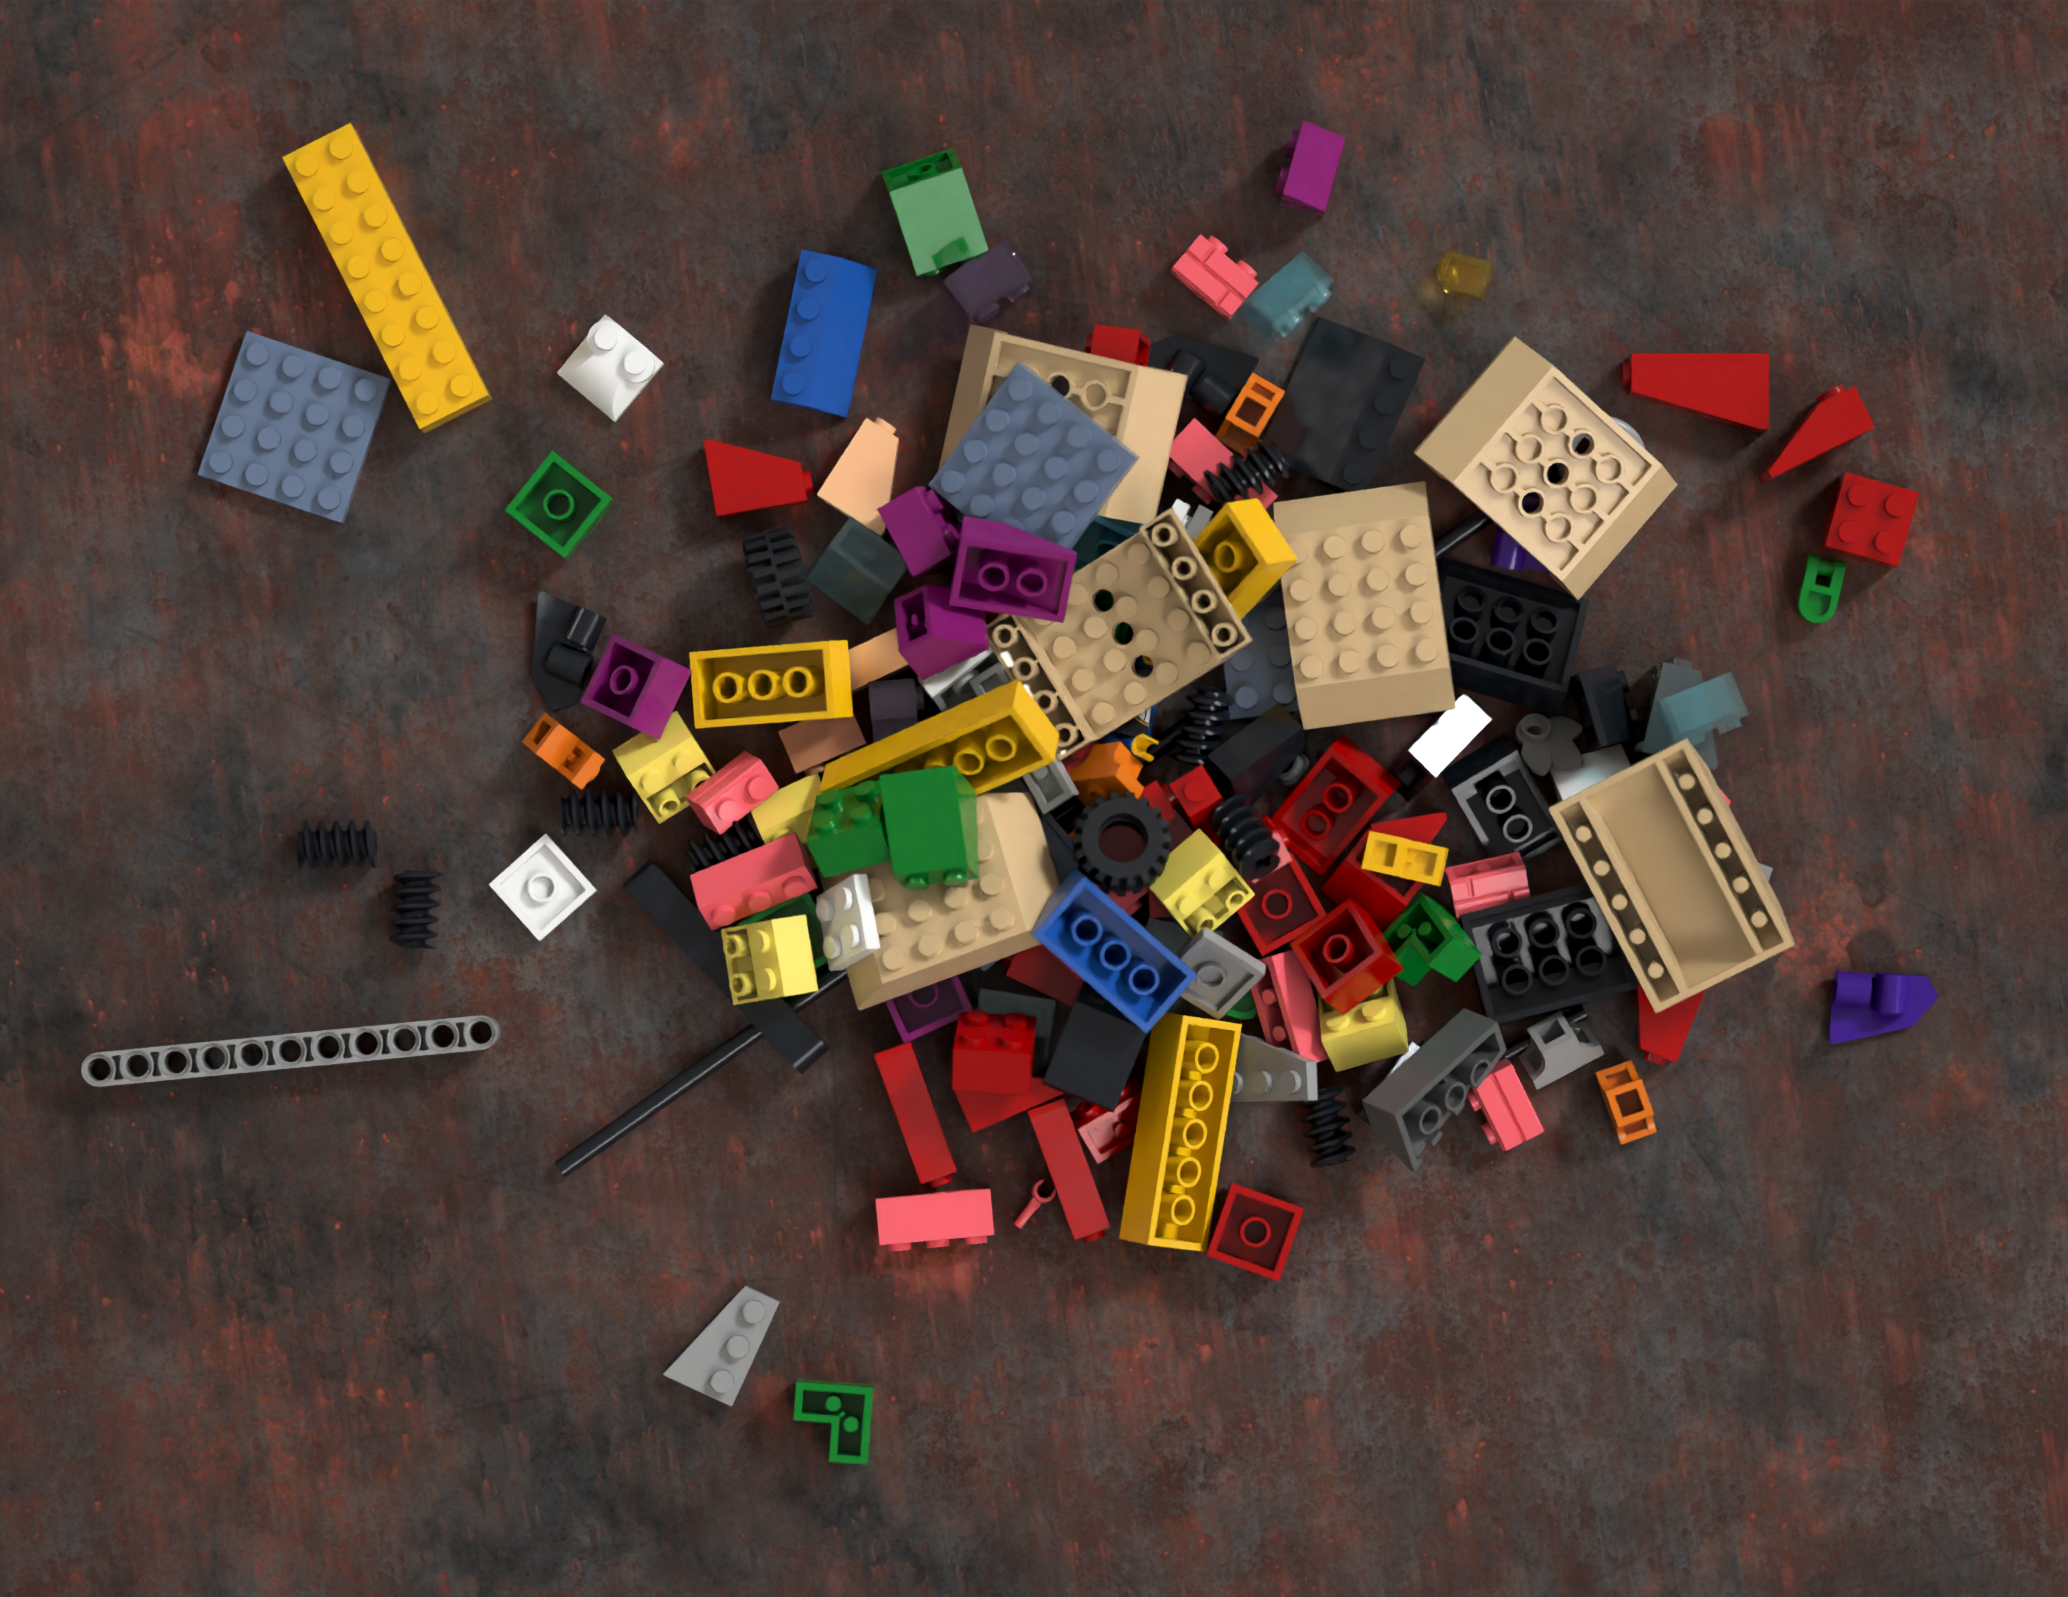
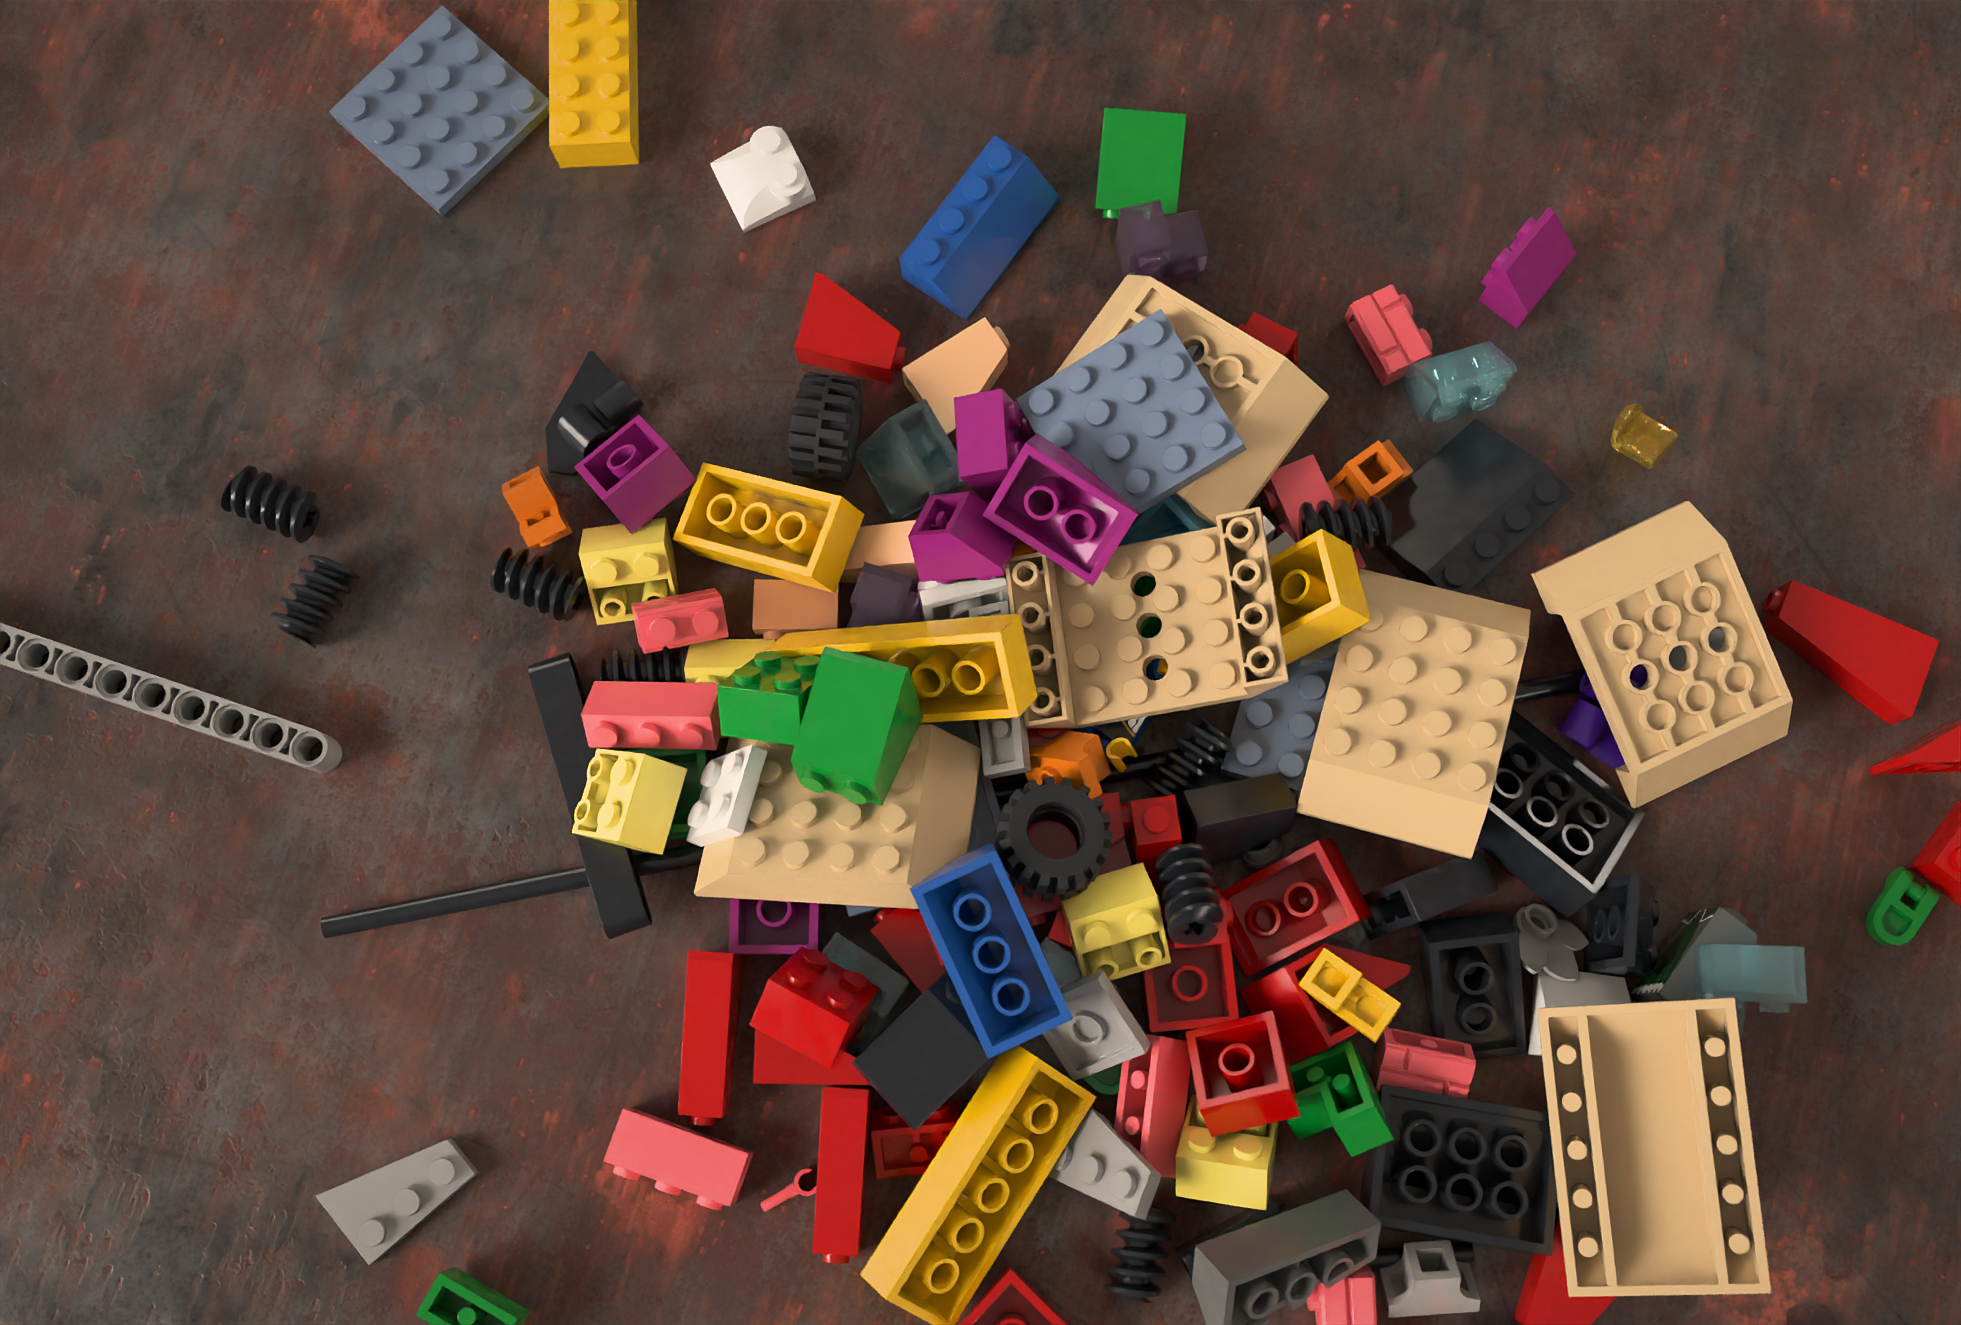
camera: 30 degrees right, 10 degrees down
white plate [489,834,598,941] -> none
green brick [505,451,615,561] -> none
black panel [1147,335,1259,420] -> none

